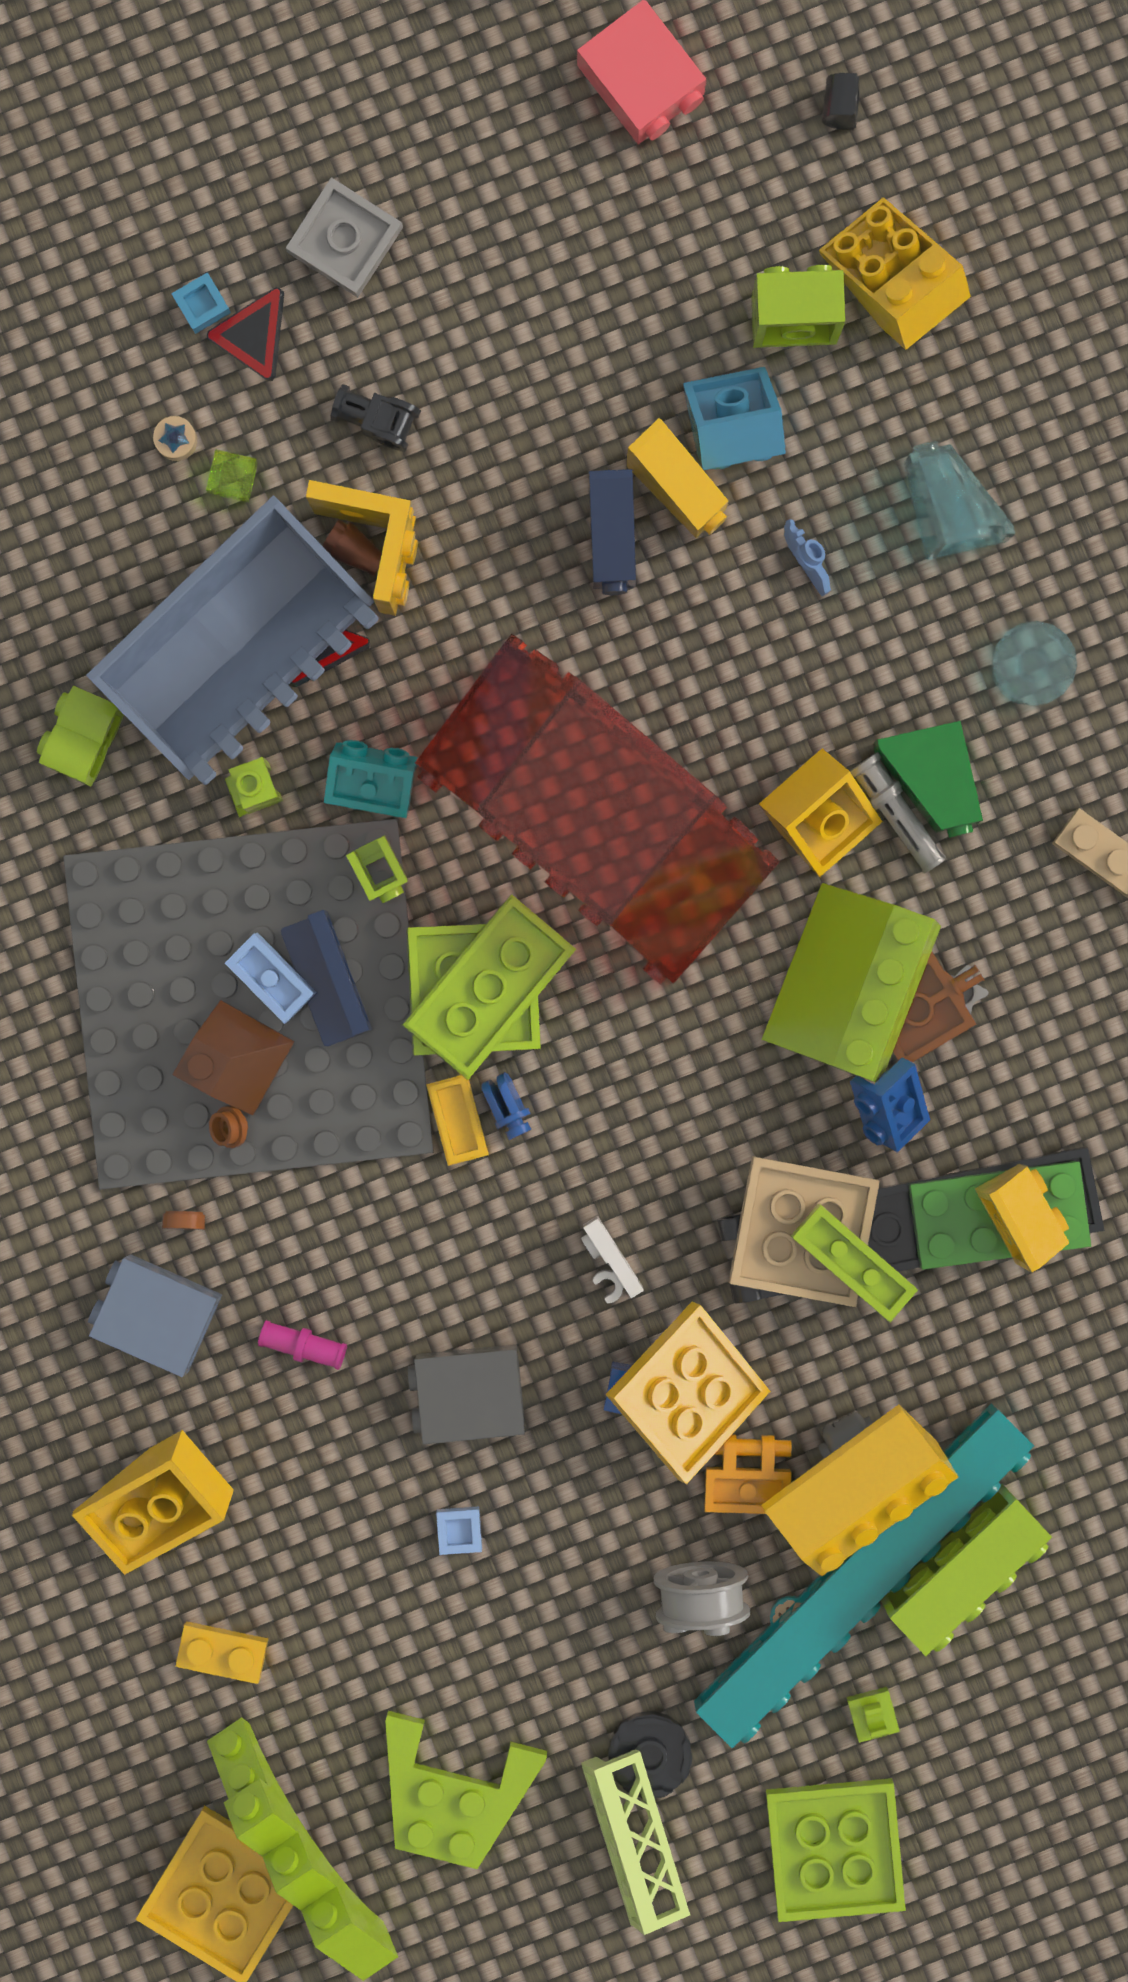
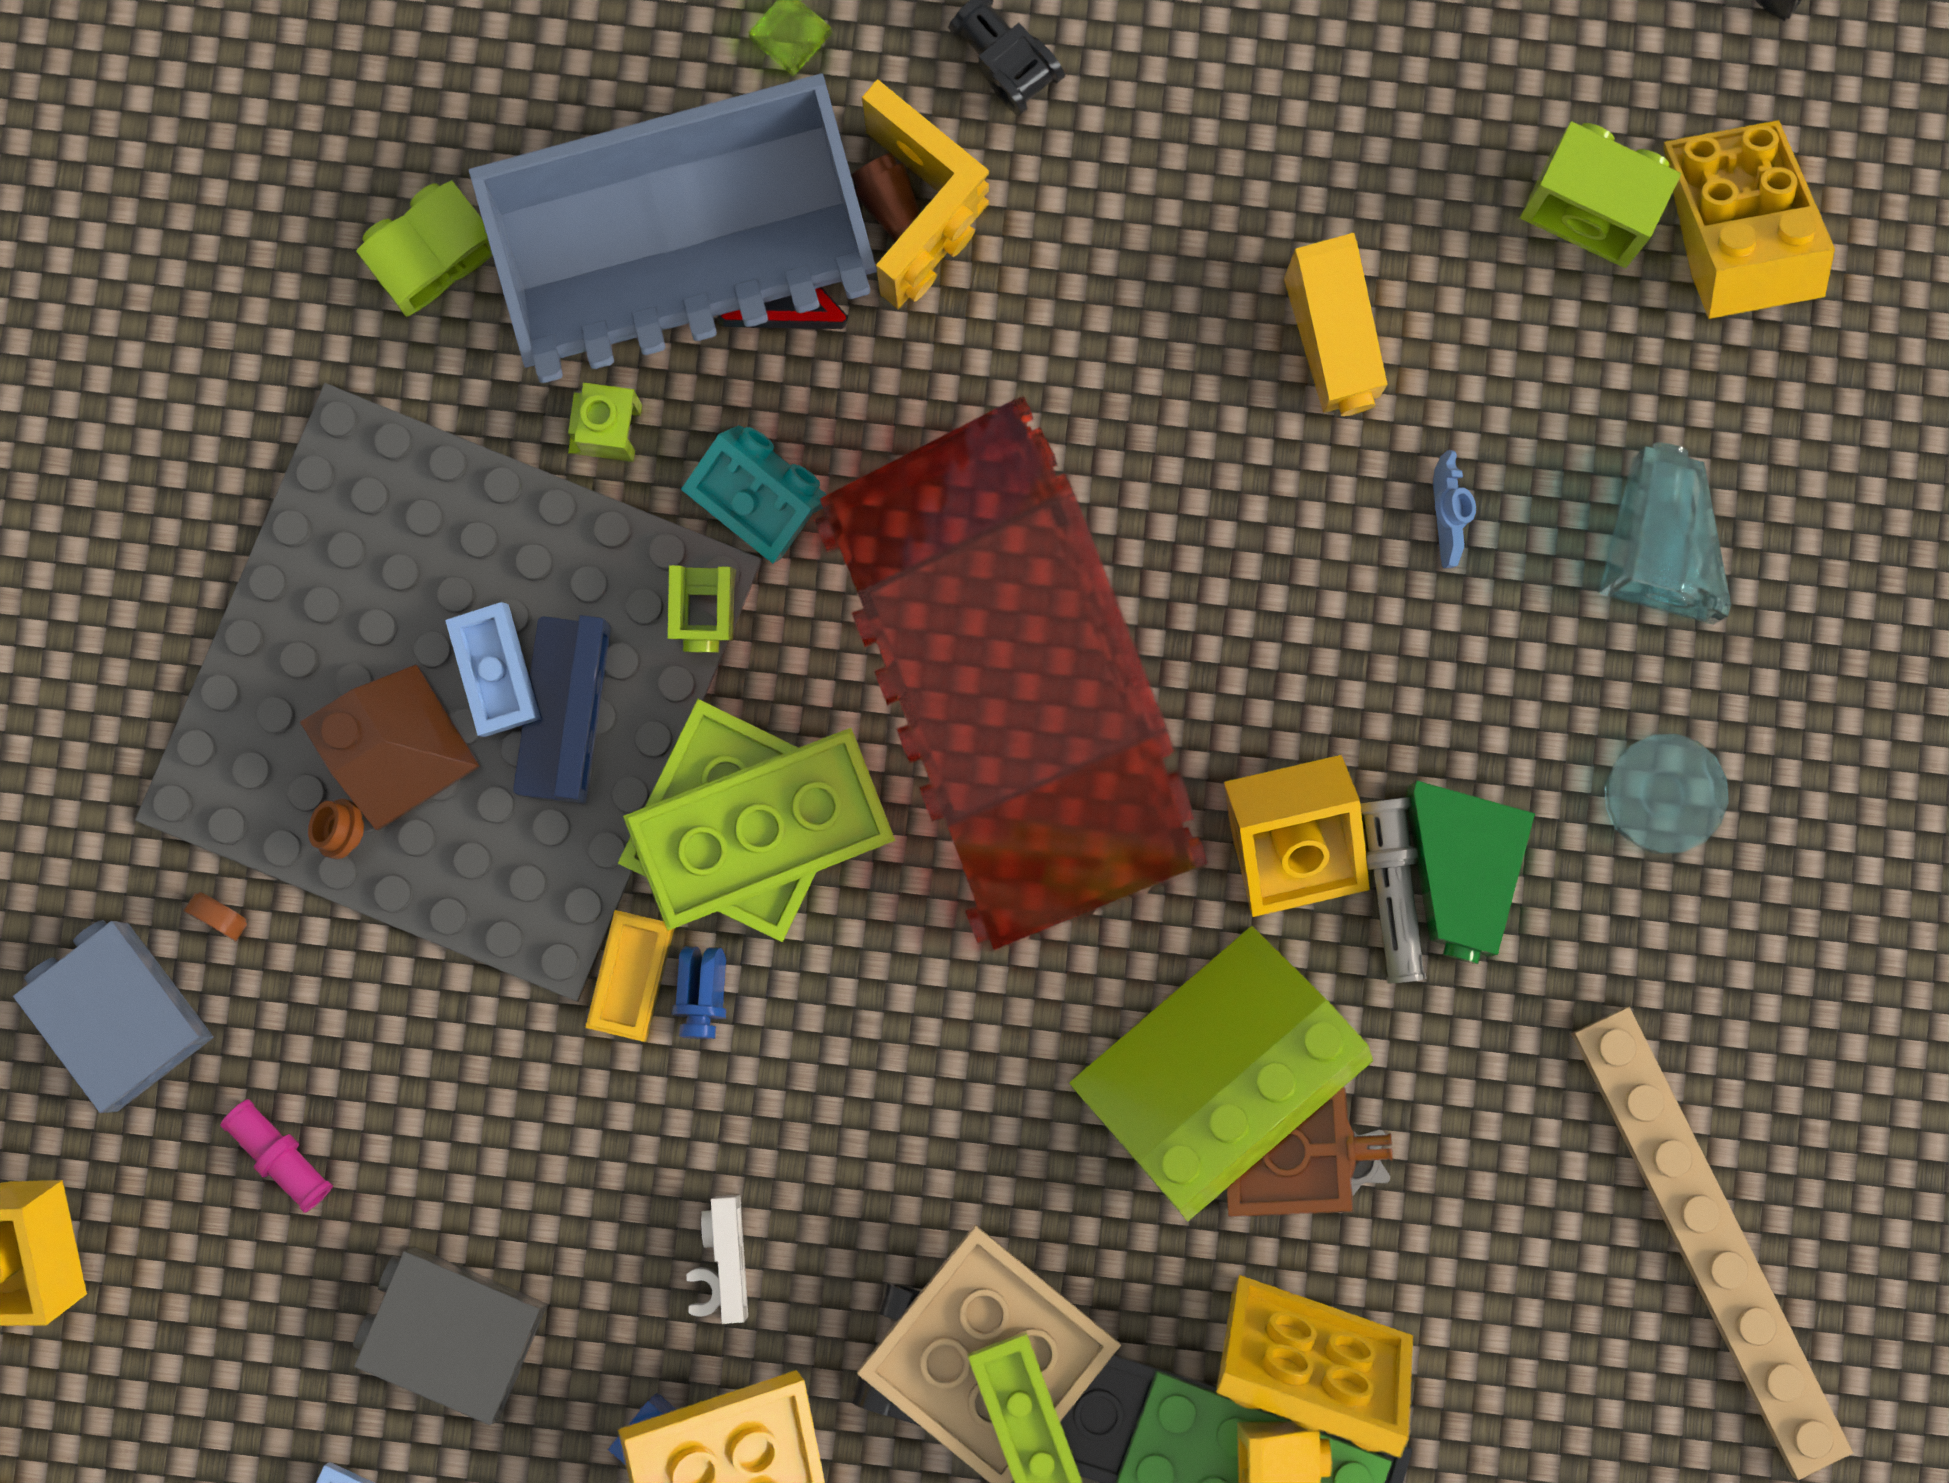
camera: 30 degrees right, 5 degrees down
dark blue slope [589,469,636,595] -> none
dark azure slope [683,367,786,470] -> none
blue bracket [850,1057,930,1153] -> none
none -> yellow plate [1217,1275,1413,1457]

